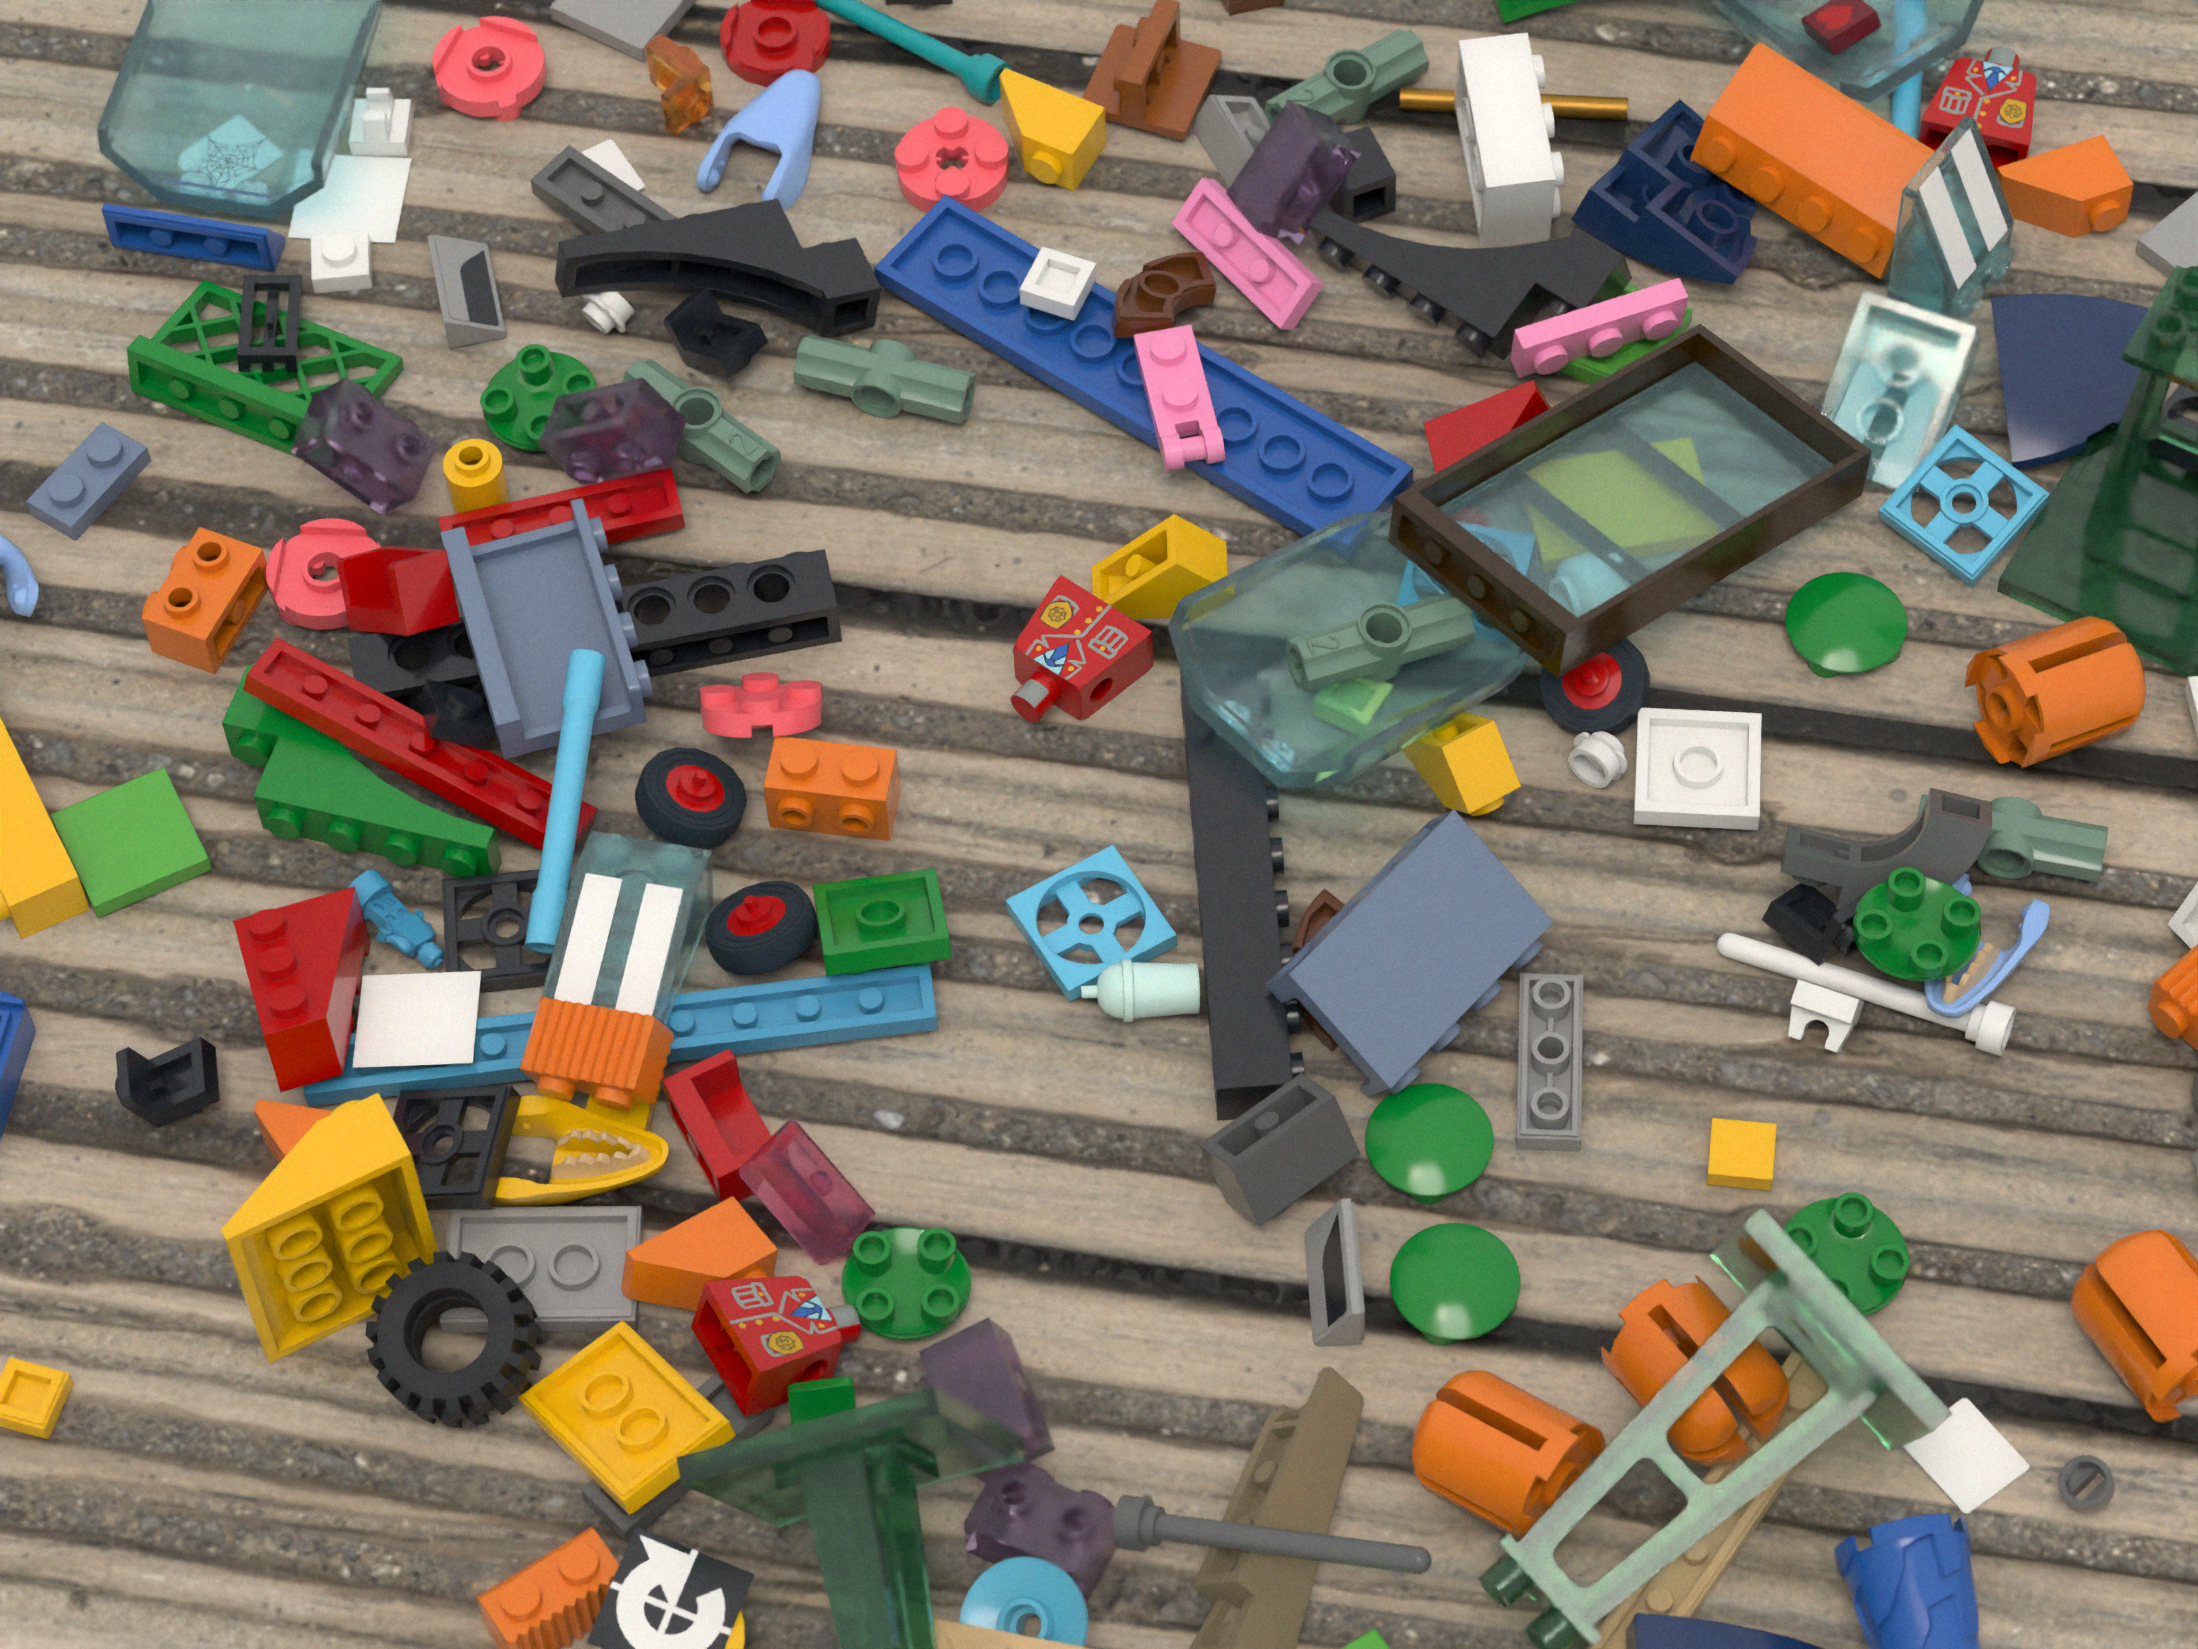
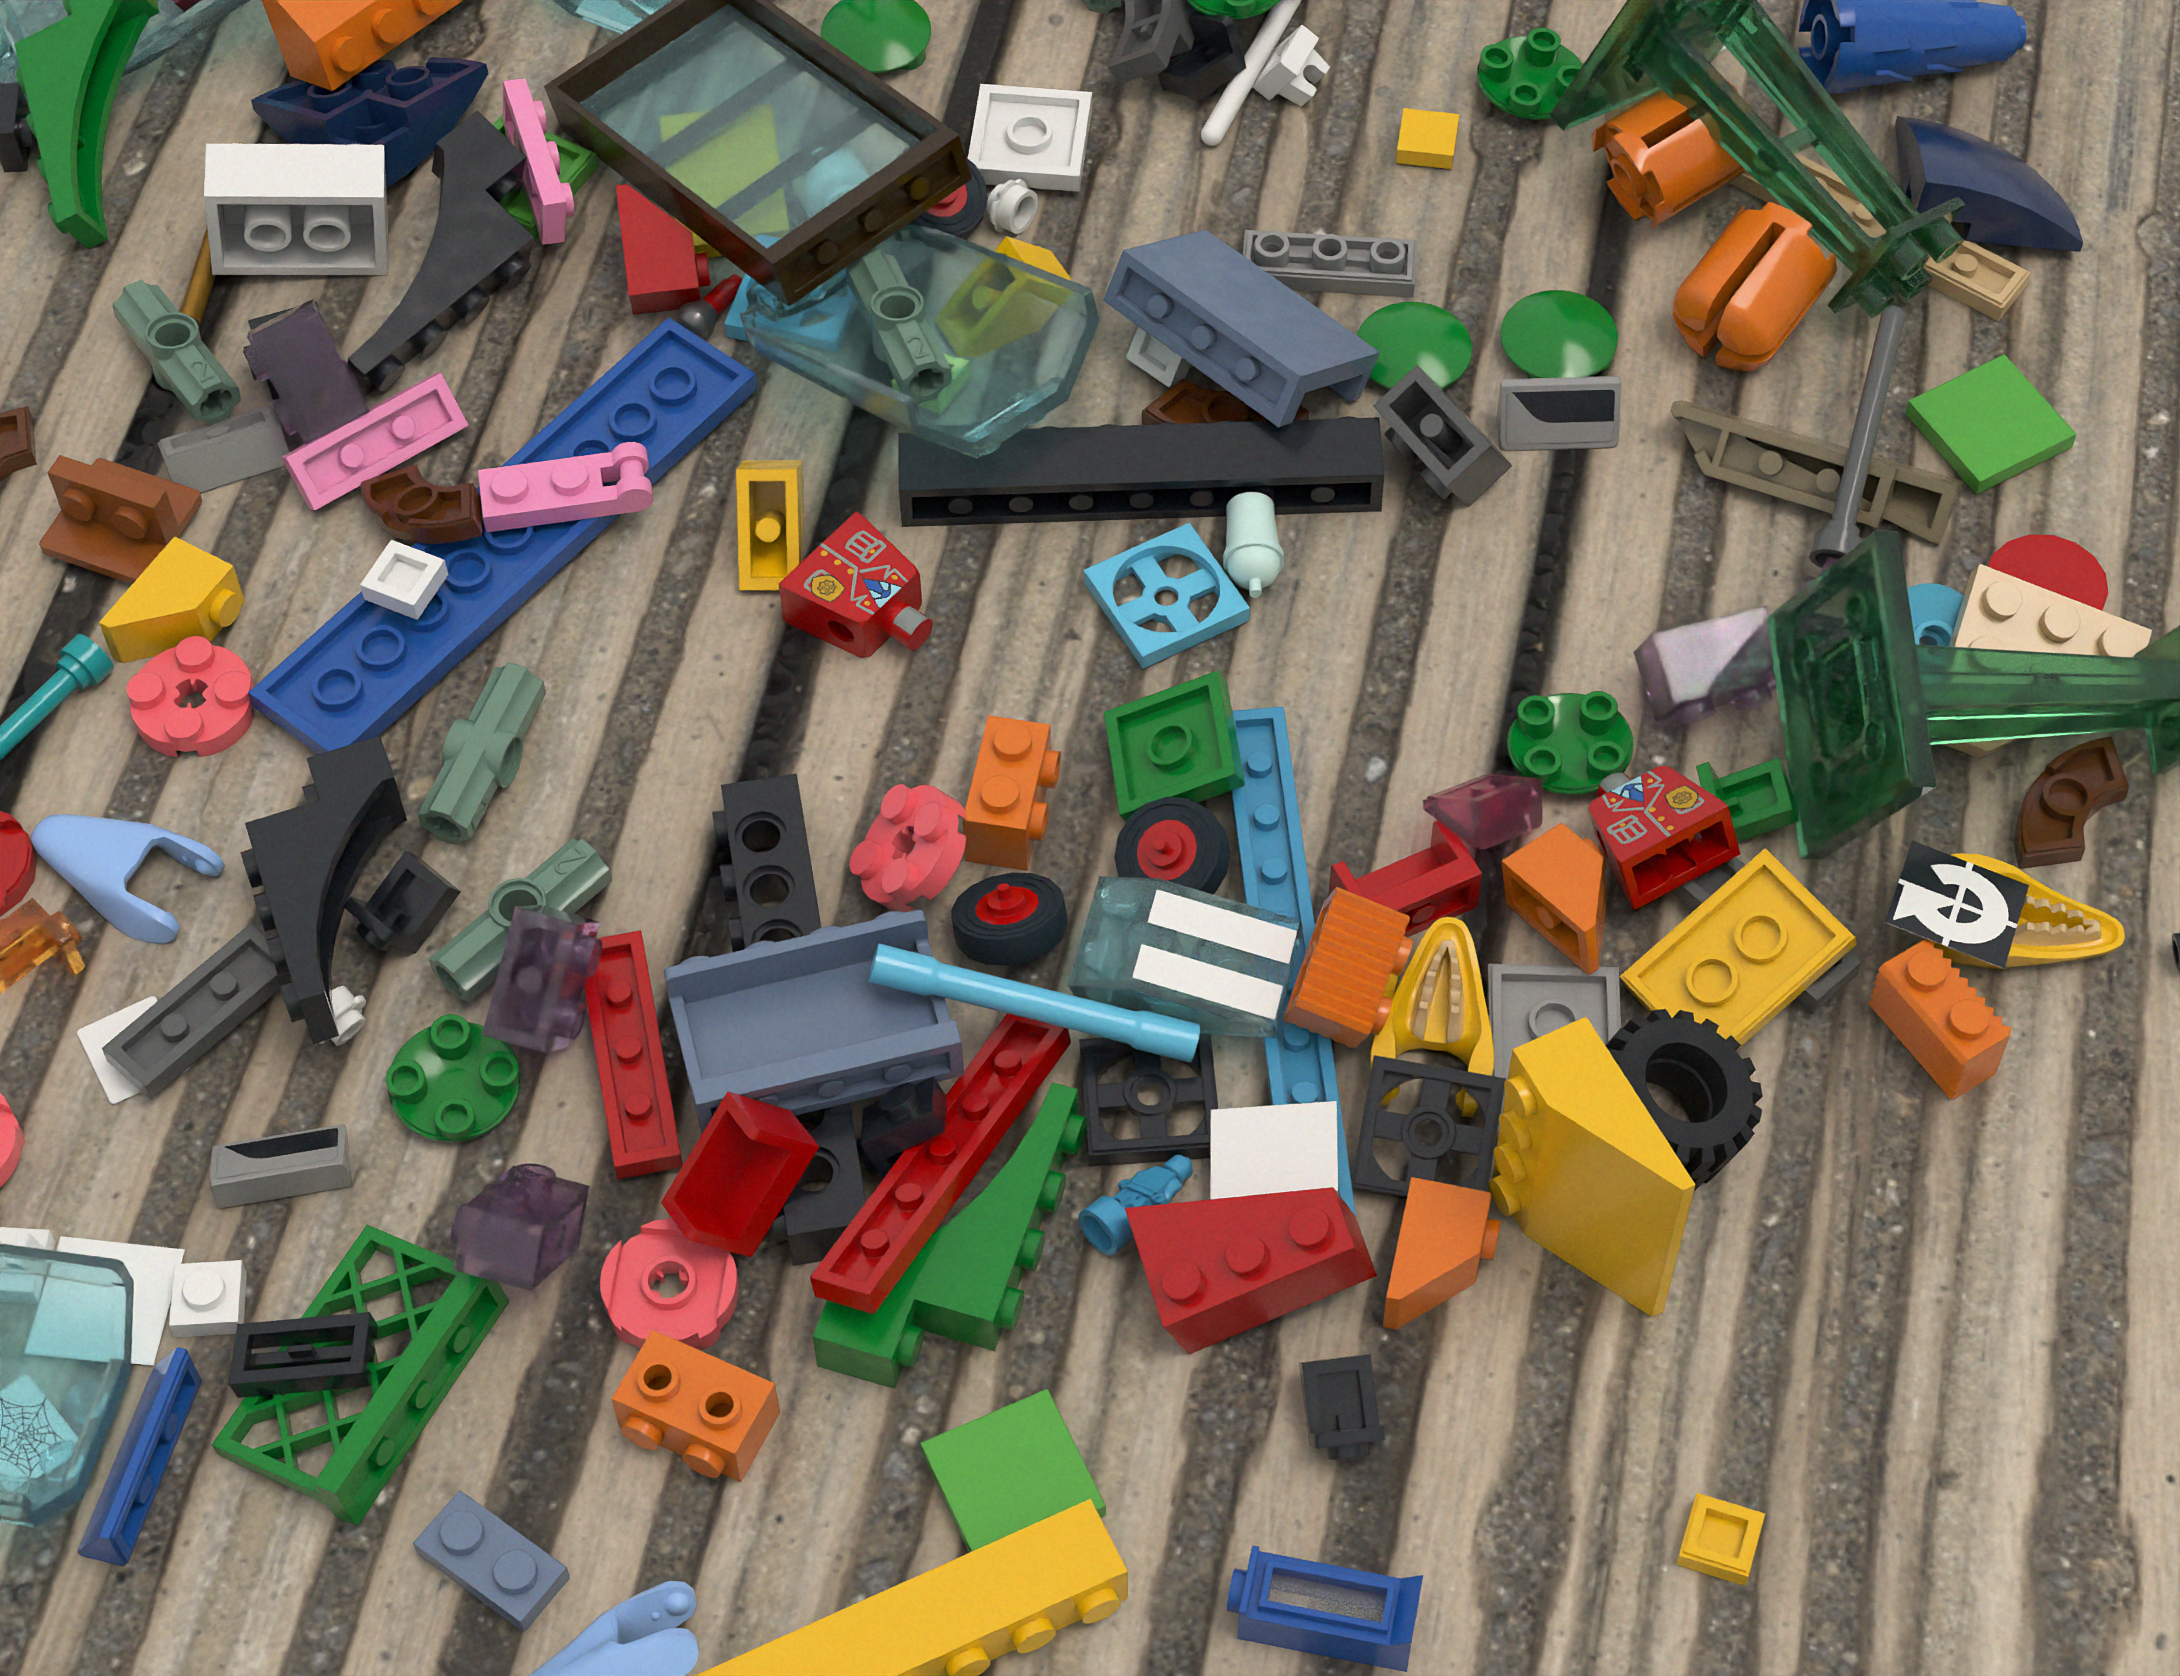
camera: 90 degrees left, 0 degrees up
yellow brick [443,439,509,513] -> none

